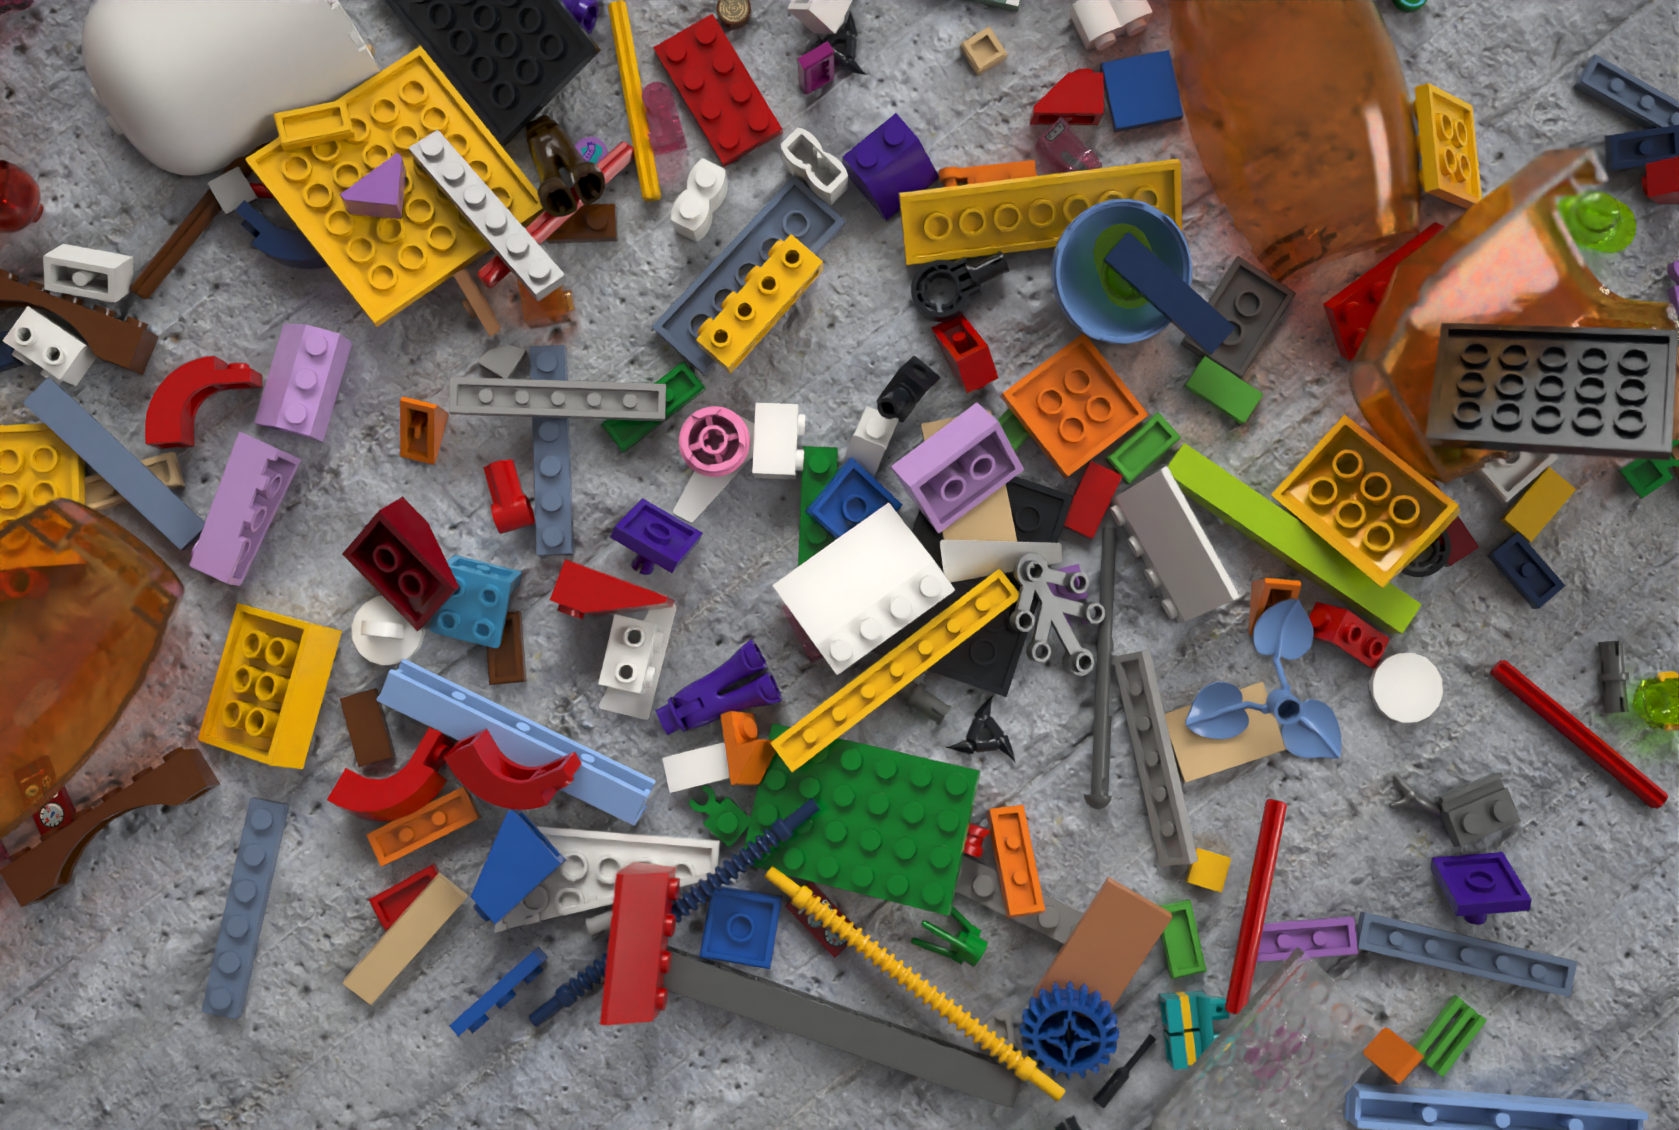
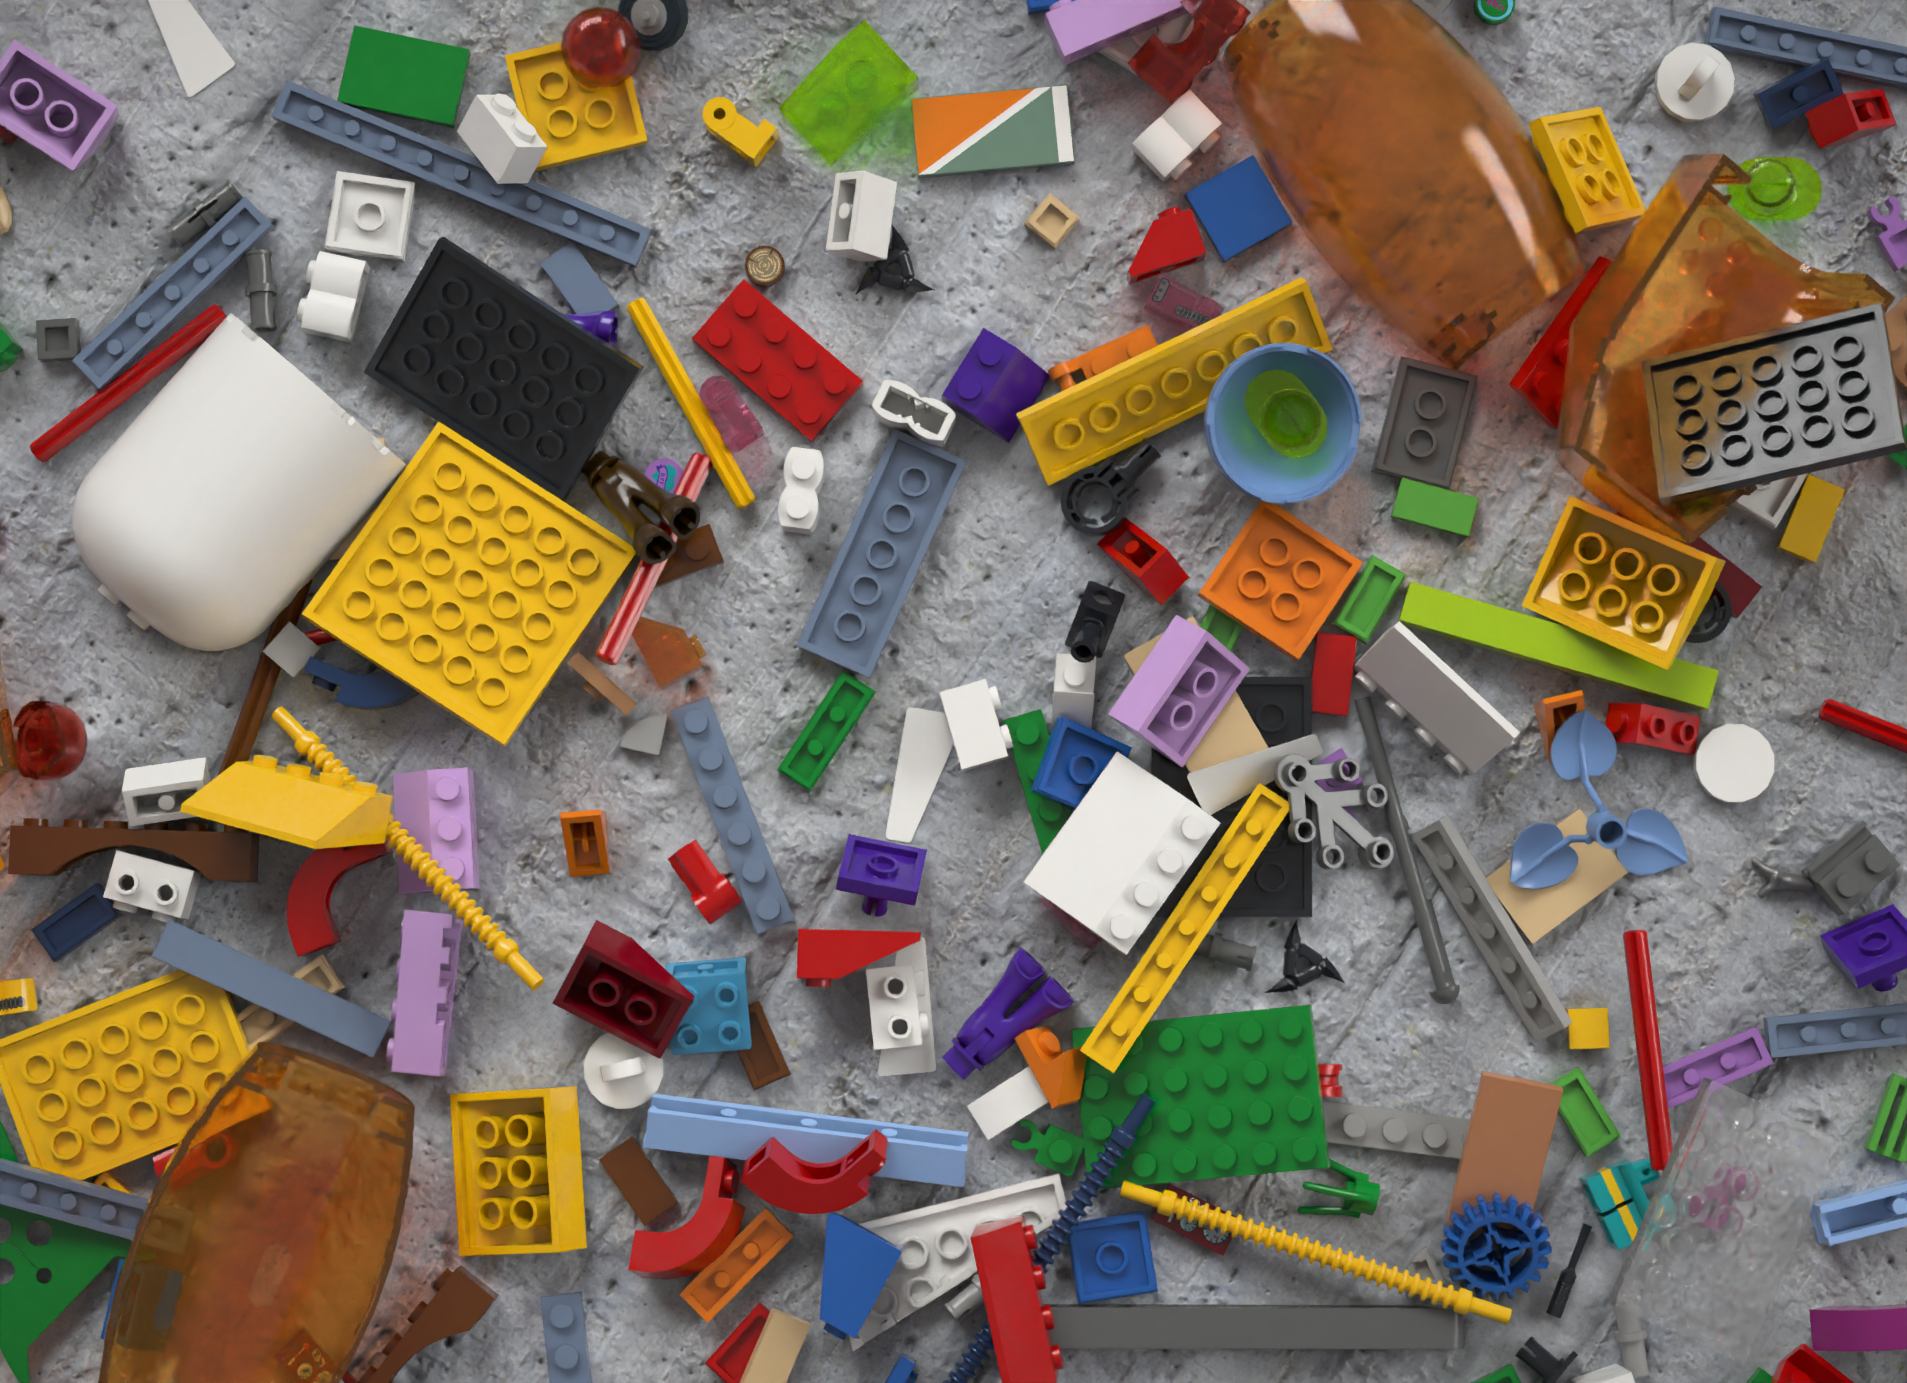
camera: 20 degrees left, 0 degrees up
yellow tile [273,99,355,151] -> none
medium lavender slope [340,152,406,219] -> none
plate [409,129,567,302] -> none
light grey plate [449,377,666,422] -> none
bright pink cone [679,406,750,477] -> none
yellow brick [696,234,823,375] -> none
magenta plate [797,41,834,95] -> none
orange plate [986,805,1045,918] -> none
dark blue tile [1103,232,1236,356] -> none
orange slope [1363,1027,1424,1085] -> none
dark blue plate [1486,532,1566,609] -> none
none -> yellow slope [180,755,393,849]
none -> yellow hose [271,706,544,991]
none -> white tile [1654,43,1735,122]

